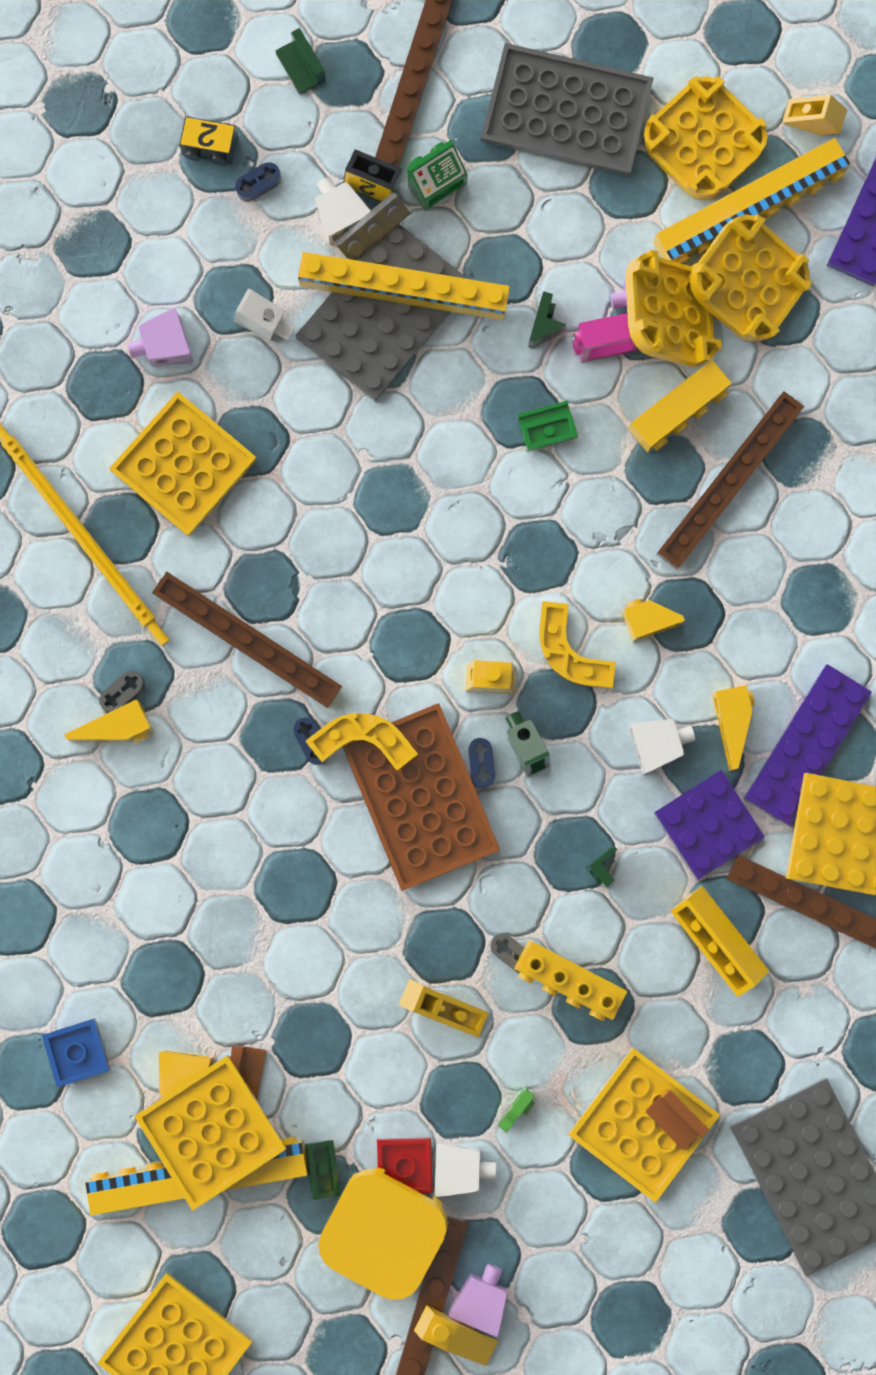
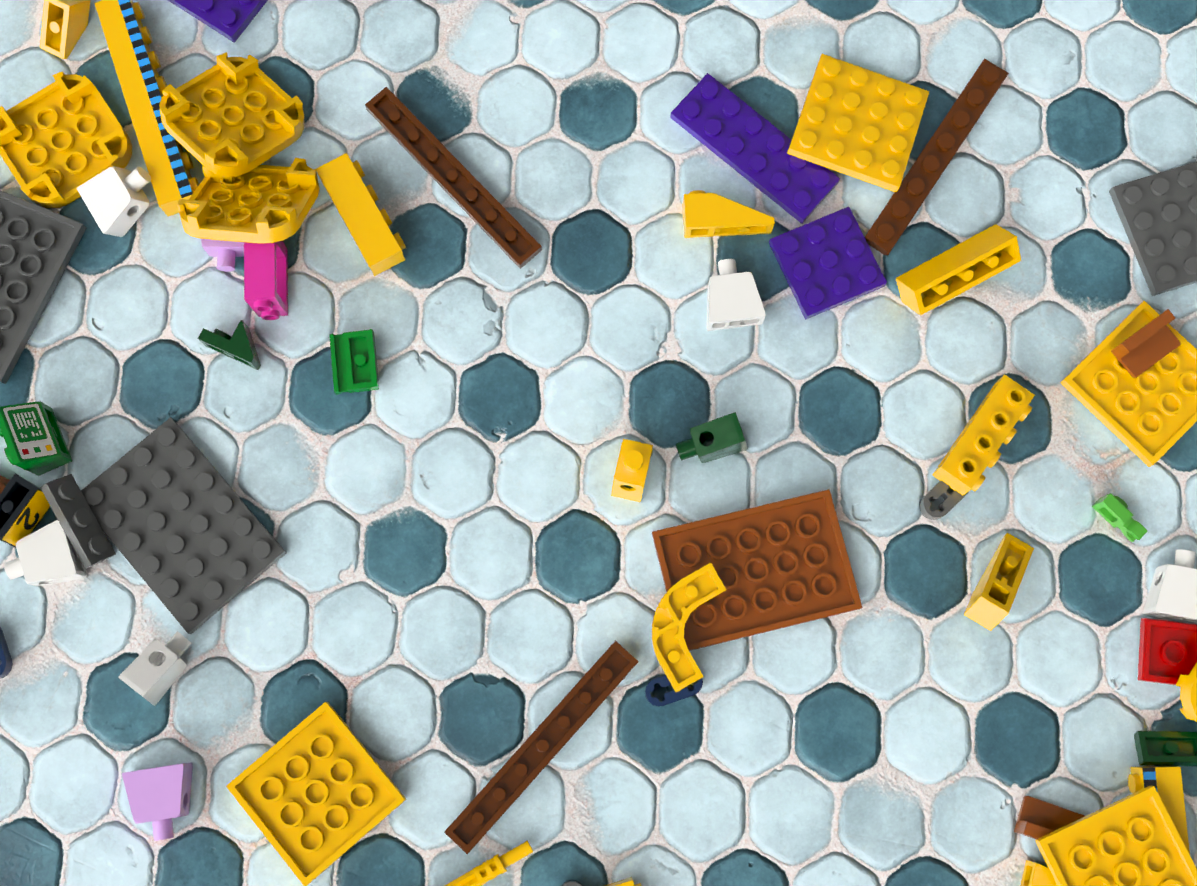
camera: 80 degrees left, 5 degrees down
yellow brick [298,252,510,321] -> none
dark blue beam [468,738,495,789] -> none
yellow plate [539,601,616,689] -> none
dark green panel [585,846,618,888] -> none
yellow slope [622,599,685,642] -> none
none -> white torso [77,166,151,237]

